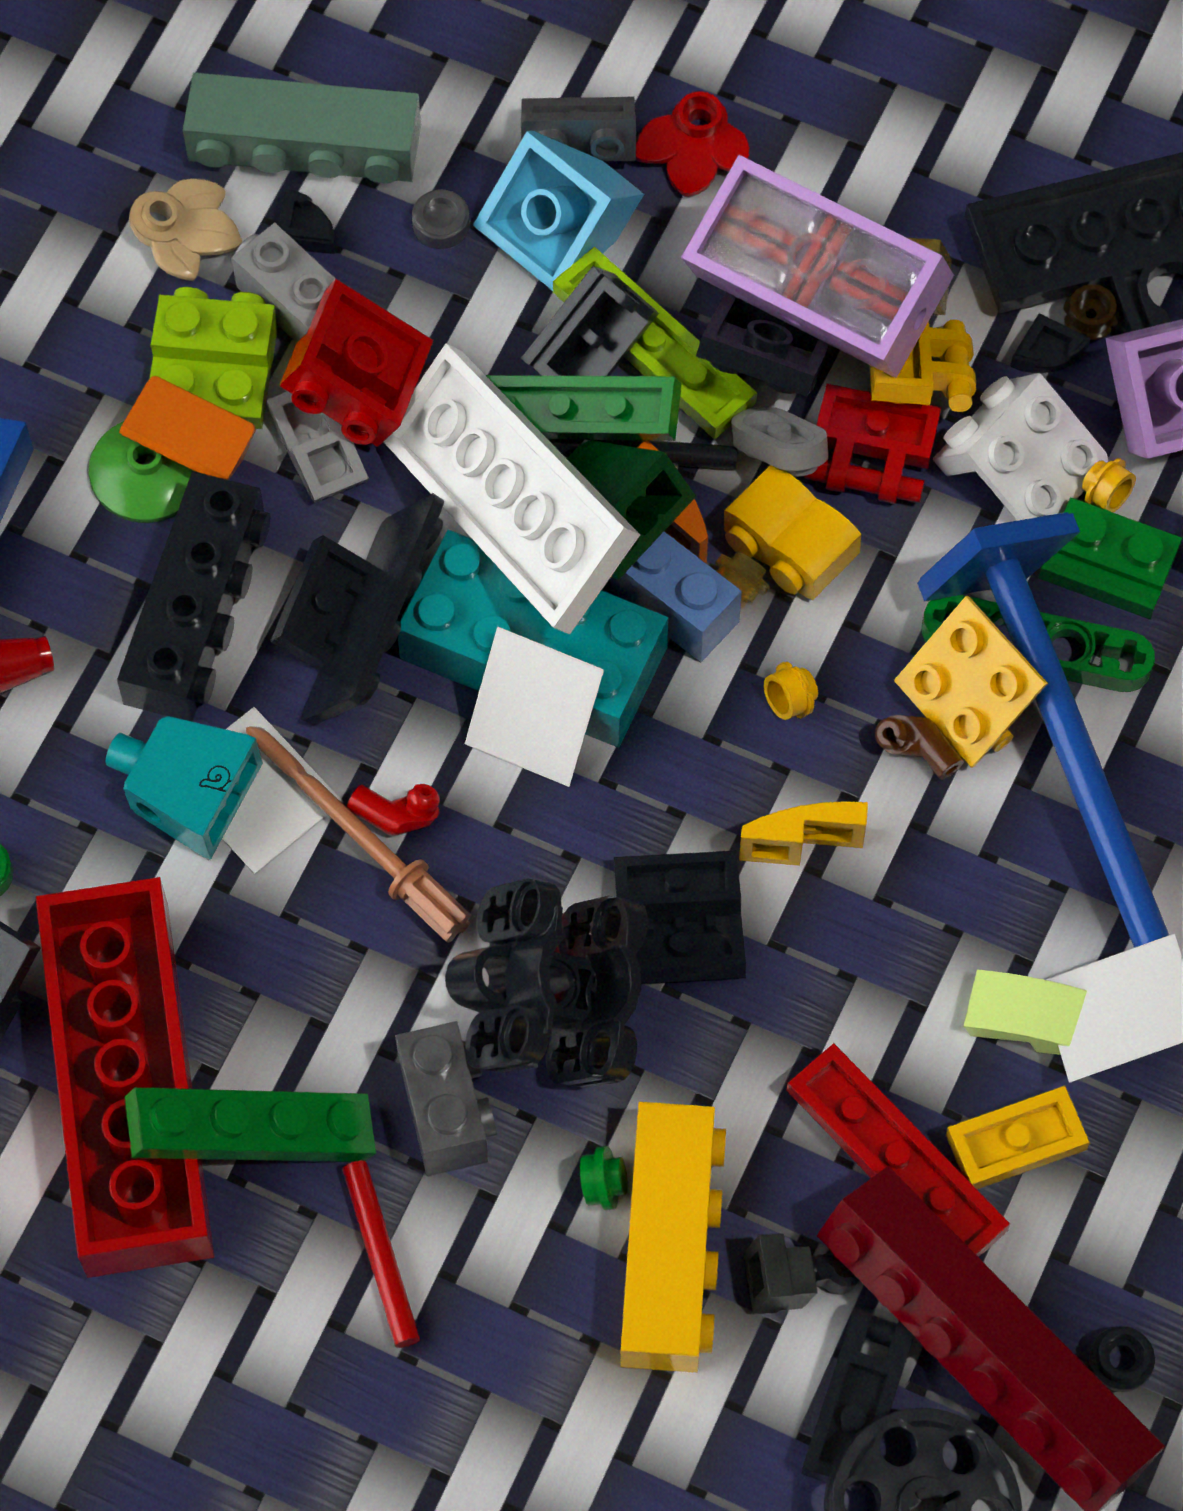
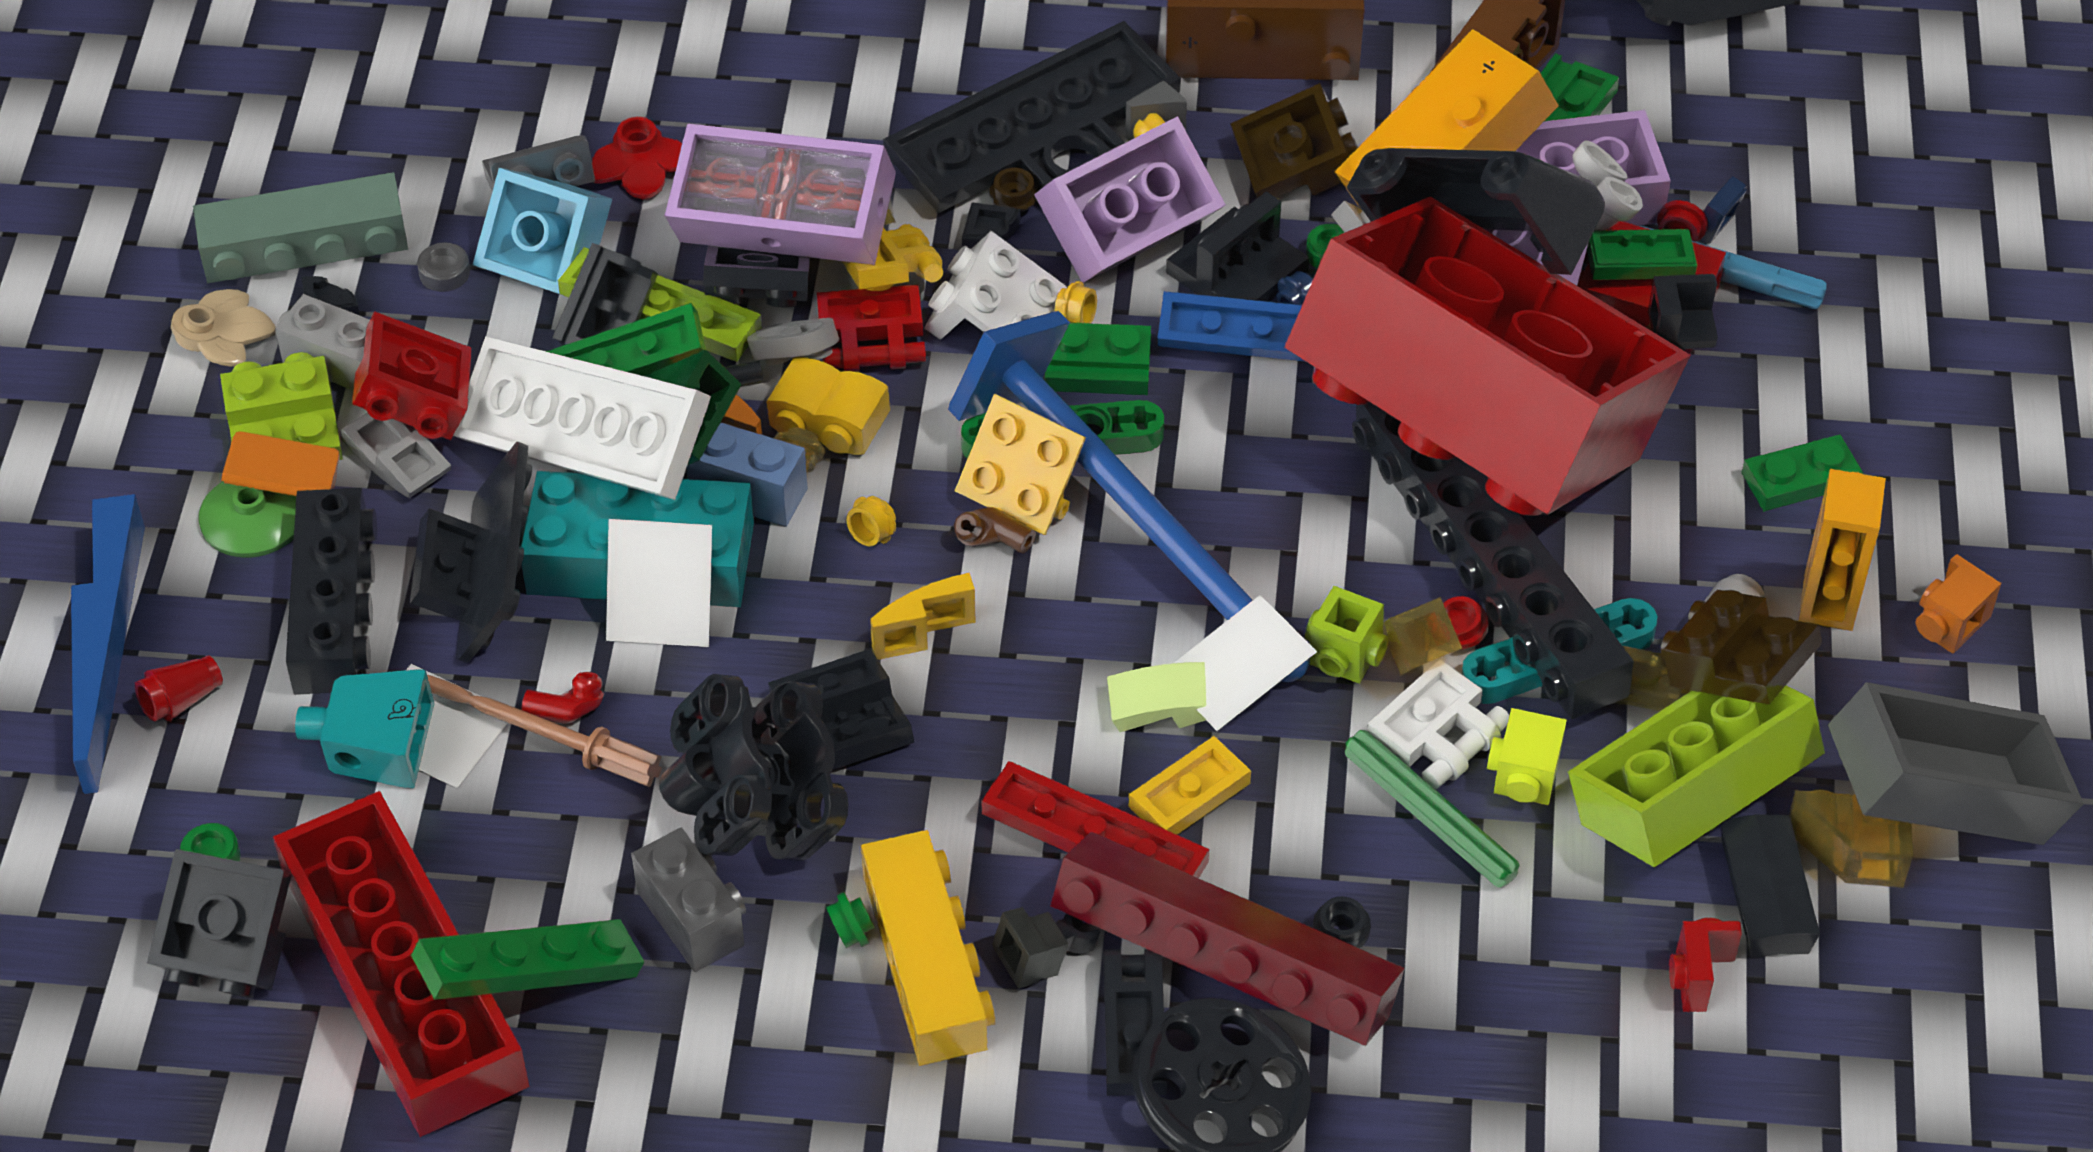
camera: 20 degrees left, 15 degrees down
red bar [342,1160,420,1348] -> none

